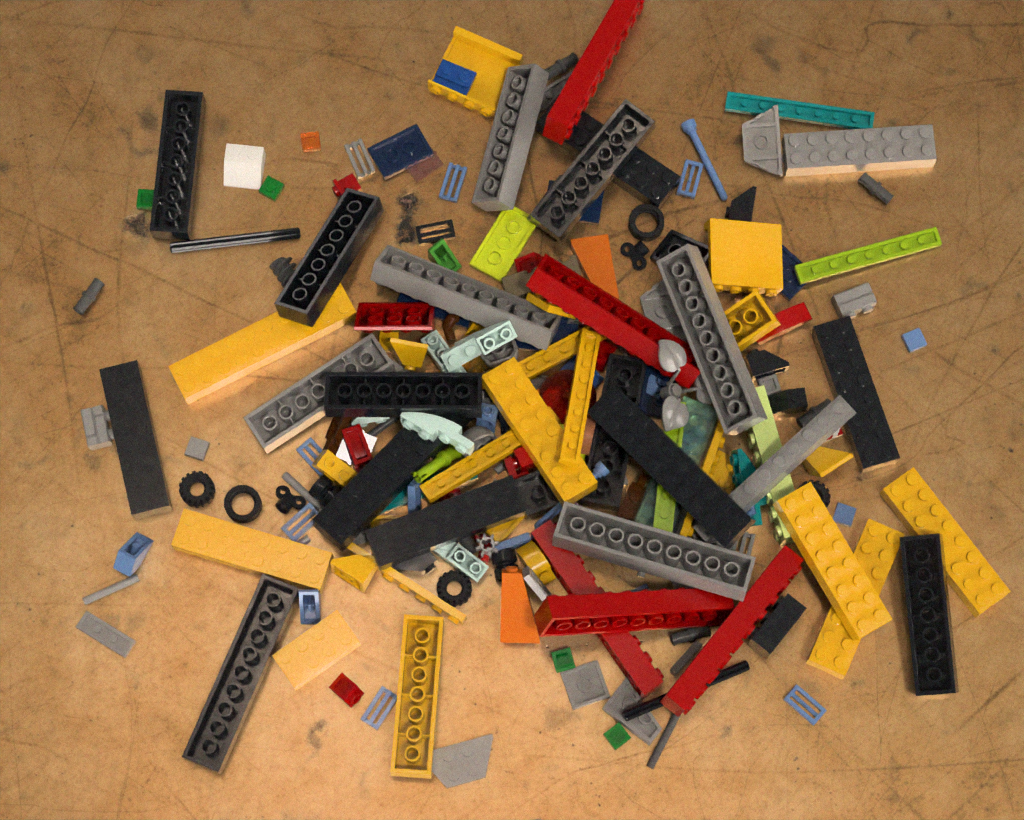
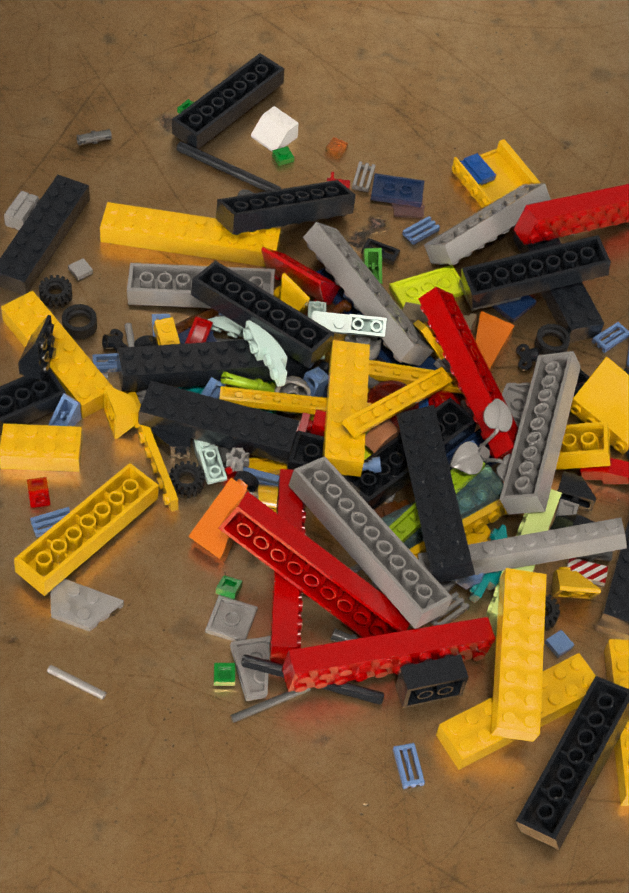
camera: 30 degrees right, 20 degrees down
none -> black slope [18,315,56,380]

